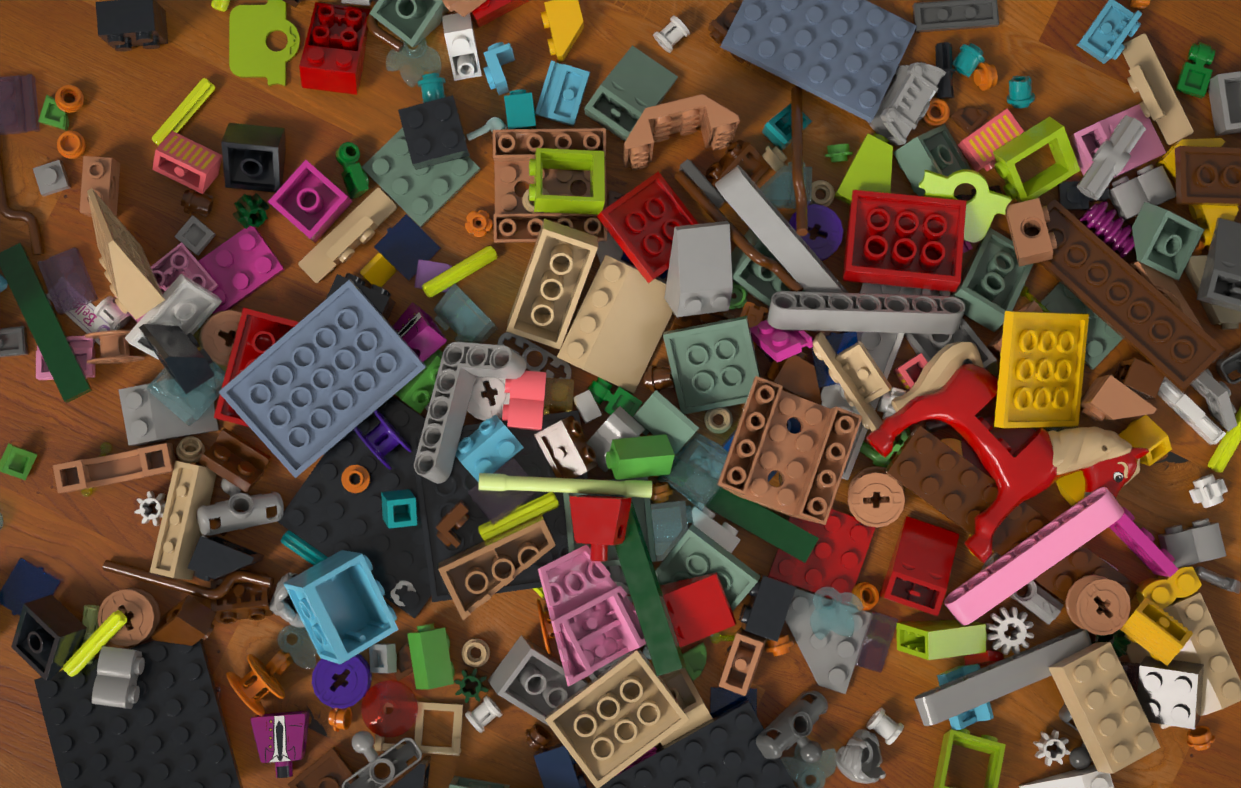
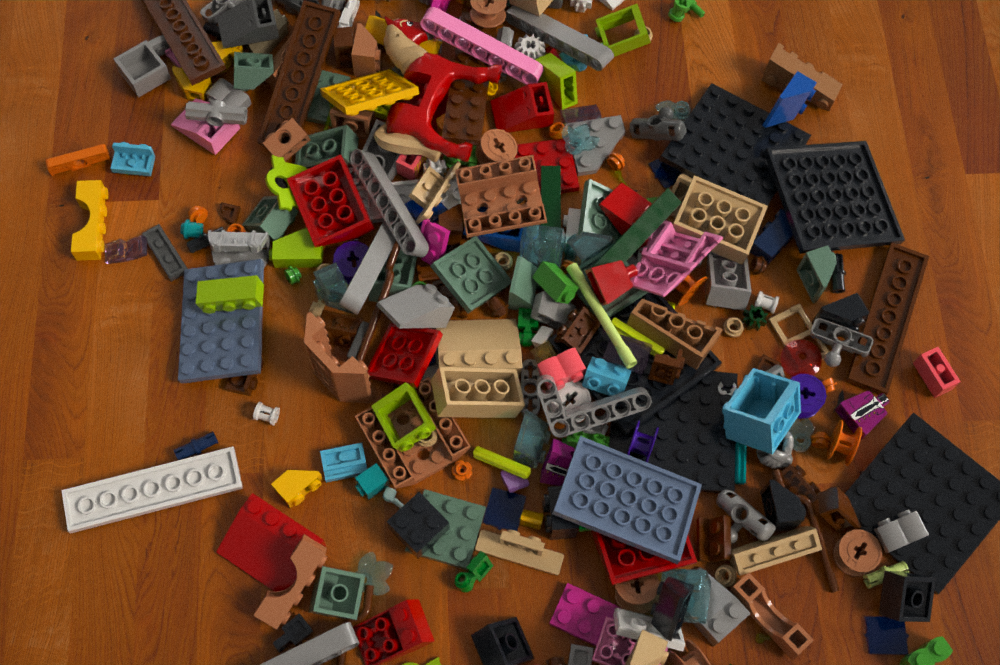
camera: 120 degrees left, 20 degrees down
neon yellow axle [63,610,127,677] -> none
white gear [135,491,166,526] -> none
dark green gear [233,193,270,229] -> none
dark pink brick [268,160,353,243] -> none
orange plate [341,465,370,493] -> none
teal brick [381,489,417,528] -> none
bright green brick [407,623,454,689] -> none
teal hose [417,73,446,103] -> none
white slope [442,13,482,81] -> none
medium azure bracket [483,42,515,95] -> none
sand green slope [585,45,678,141] -> none
nougat brick [719,627,767,696] -> none
black brick [738,573,796,642] -> none
teal slope [762,103,812,151] -> none
reddish brown piece [791,86,808,236] -> none
light grey hair [835,729,886,784] -> none
white bush [866,707,904,745] -> none
coral brick [957,108,1024,172] -> none
lime window [993,116,1080,203] -> none
teal hose [1007,75,1035,108] -> none
black plate [1058,181,1110,211] -> none
magenta piece [1079,201,1135,258] -> none
tan bracket [1122,34,1194,145] -> none
green plate [1175,42,1216,99] -> none
none -> lime brick [195,275,264,314]

